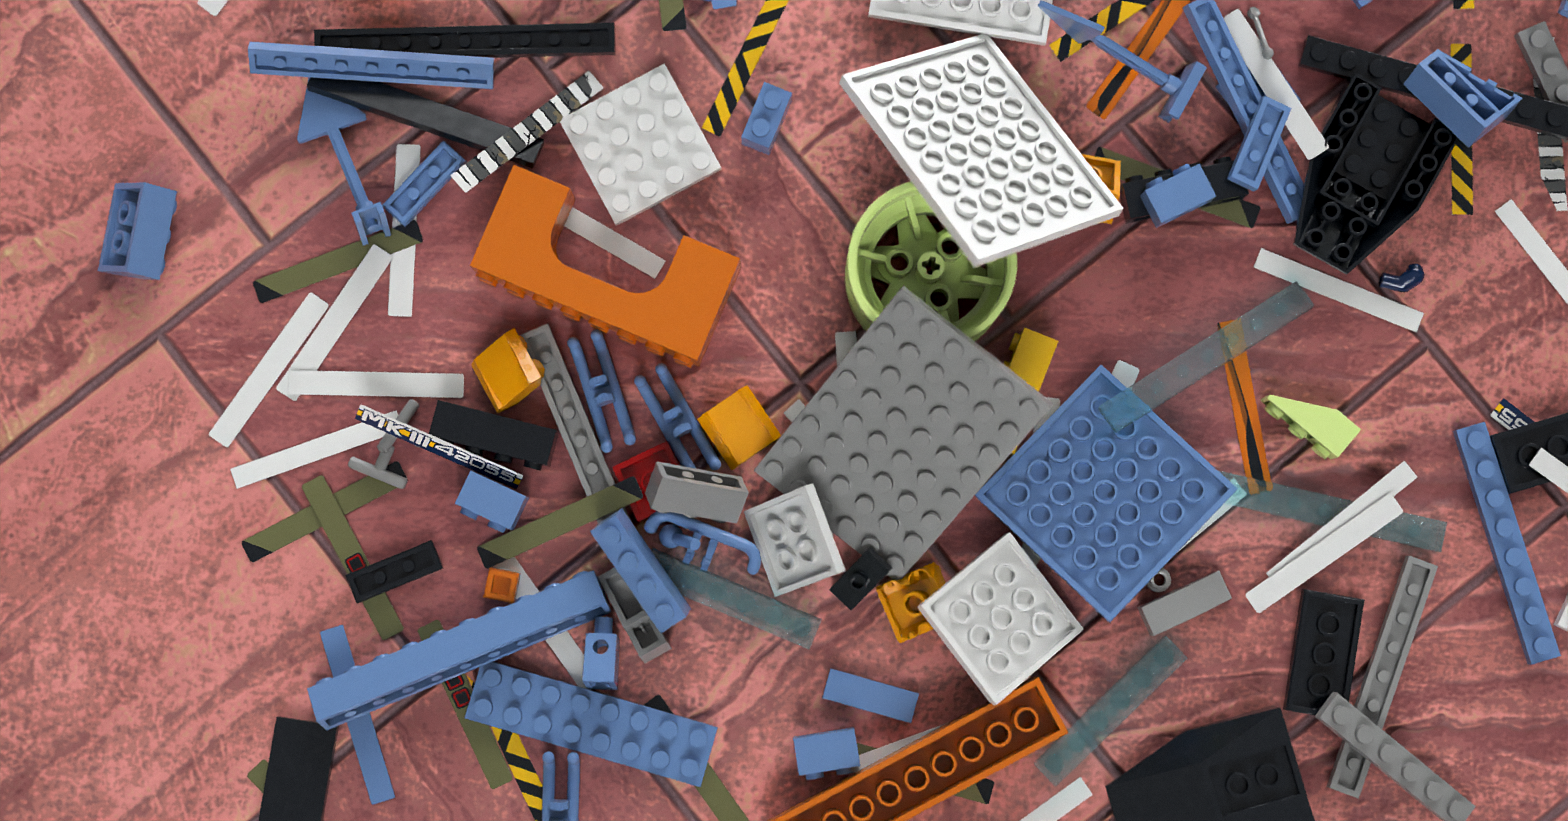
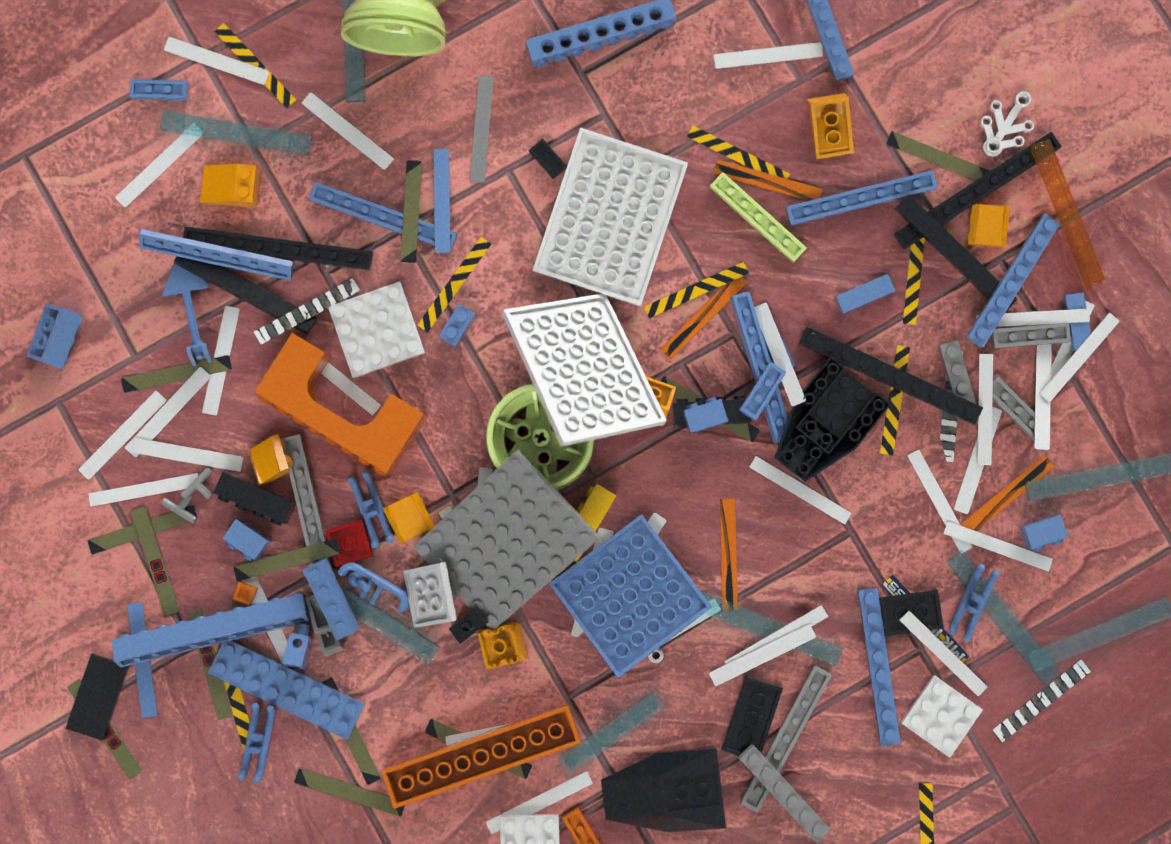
camera: 10 degrees right, 0 degrees up
black tile [345,540,444,604] -> none
sticker [355,404,523,489] -> none
medium blue tile [382,140,466,227] -> none
medium blue piece [567,329,636,453] -> none
light grey brick [645,462,749,523] -> none
medium blue brick [793,727,860,780] -> none
medium blue tile [822,668,919,723] -> none
white plate [917,532,1084,705] -> none
medium blue piece [1038,0,1207,123] -> none
clear light blue tile [1098,281,1314,434] -> none
light grey slope [1137,570,1232,636] -> none
light grey hinge [1247,7,1274,59] -> none
yellowish green slope [1261,395,1361,459] -> none
dark blue arm [1379,263,1425,293] -> none
medium blue wedge [1403,49,1523,148] -> none

